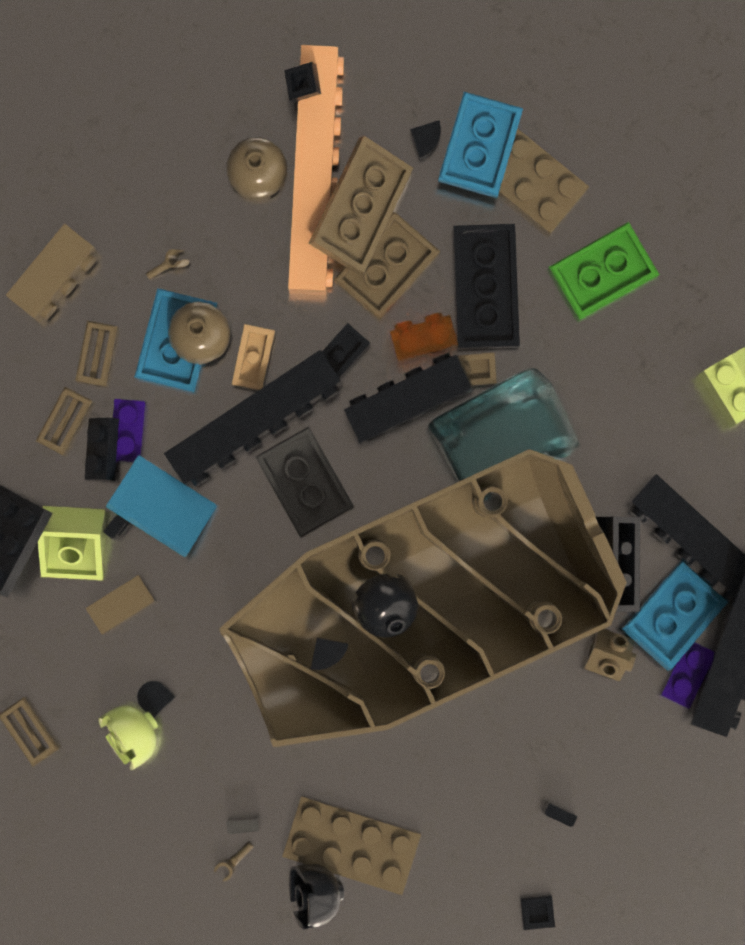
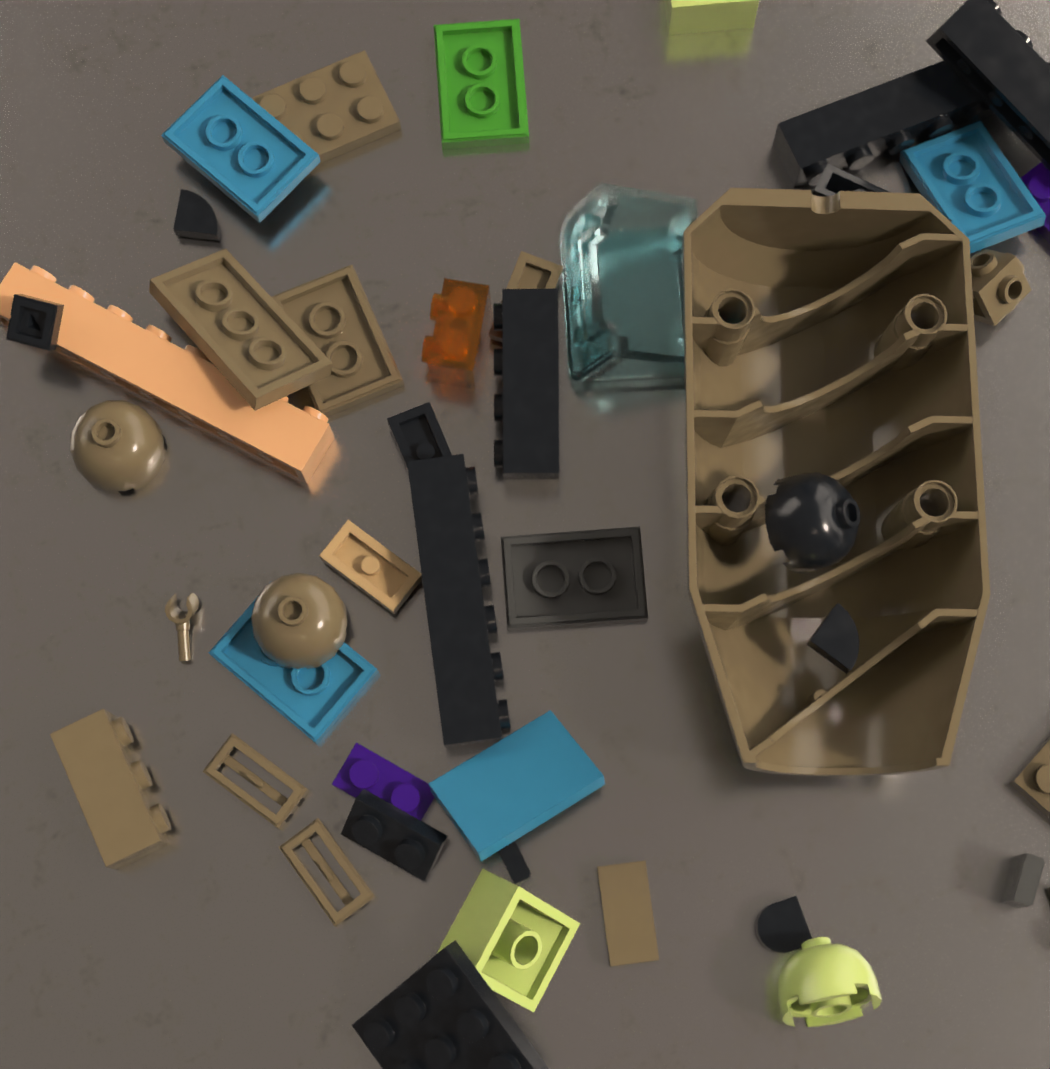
camera: 60 degrees left, 10 degrees down
black plate [453,224,520,350] -> none

